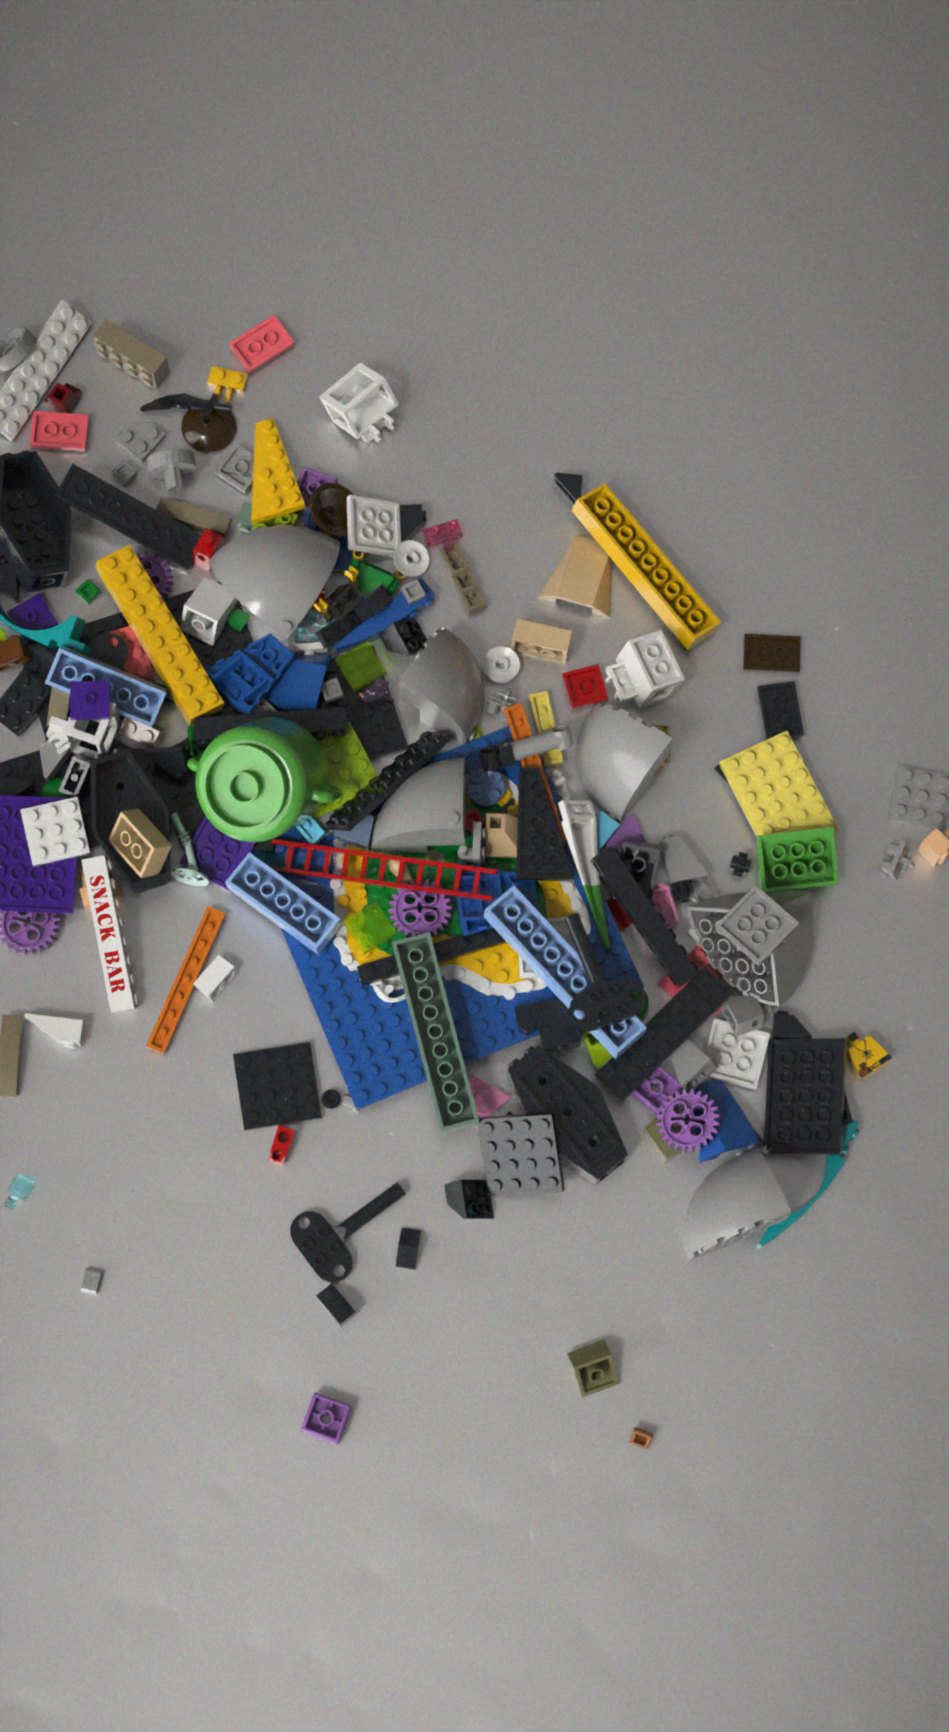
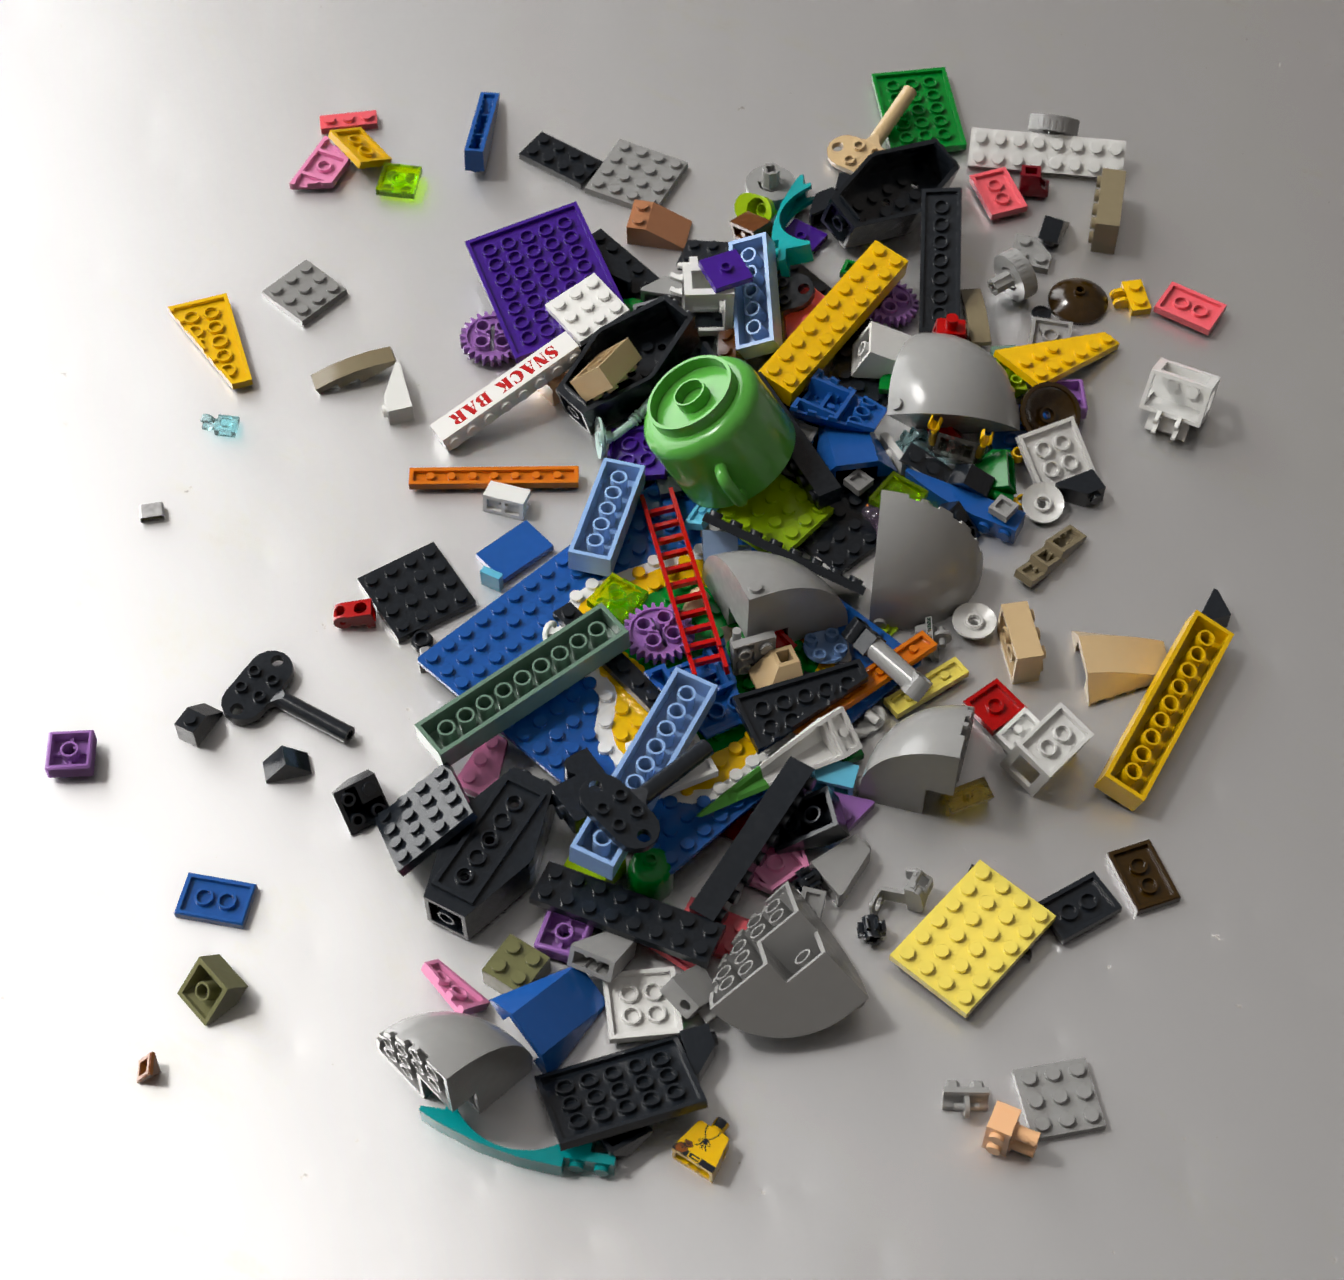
camera: 70 degrees right, 20 degrees down
light grey plate [111,459,138,486] -> none
black sword [140,393,233,418] -> none
clear pink plate [421,519,463,553] -> none
medium lavender gear [656,1089,721,1153] -> none
light grey plate [715,885,799,966] -> none
bright green slope [757,826,839,893] -> none
none -> blue tile [174,872,258,929]
none -> bright pink wing [421,959,490,1015]
none -> blue tile [476,520,554,584]
none -> medium azure tile [480,566,504,592]
none -> light grey piece [869,868,933,915]
none -> black piece [1031,306,1052,319]
none -> black slope [1038,215,1070,247]

